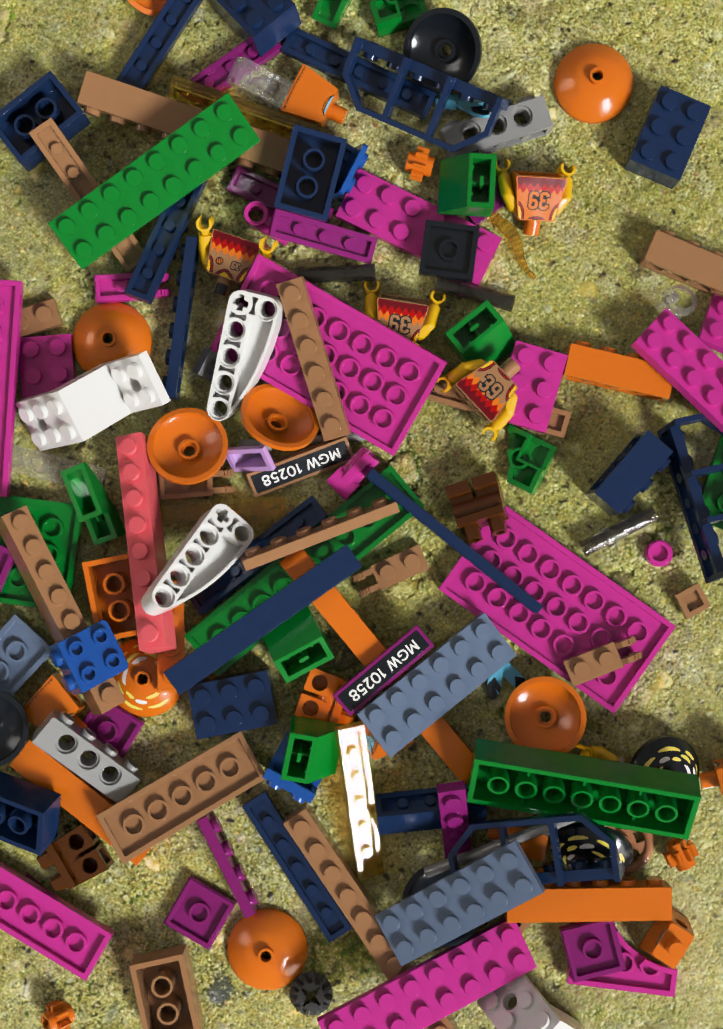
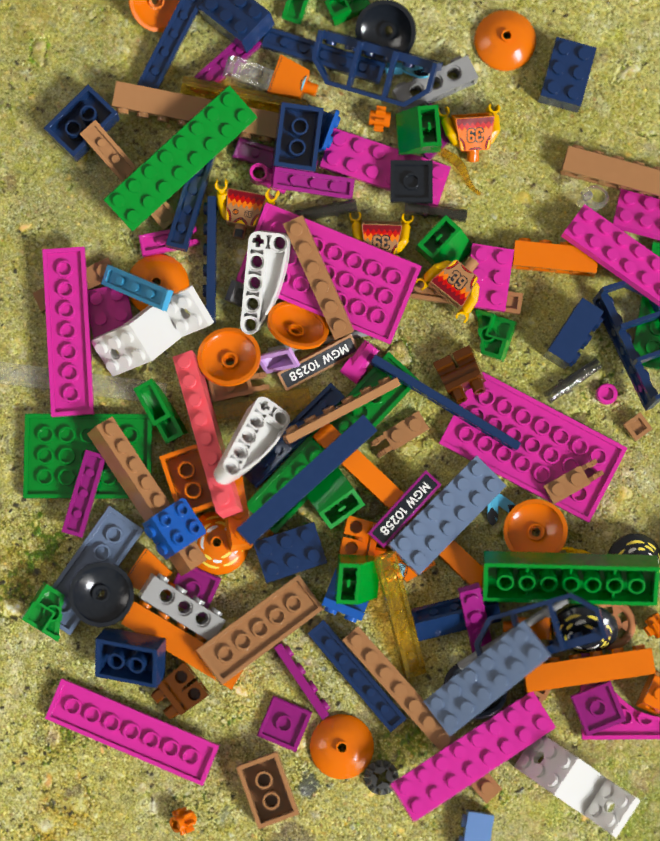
camera: 15 degrees left, 5 degrees down
none -> dark azure plate [101,264,173,311]

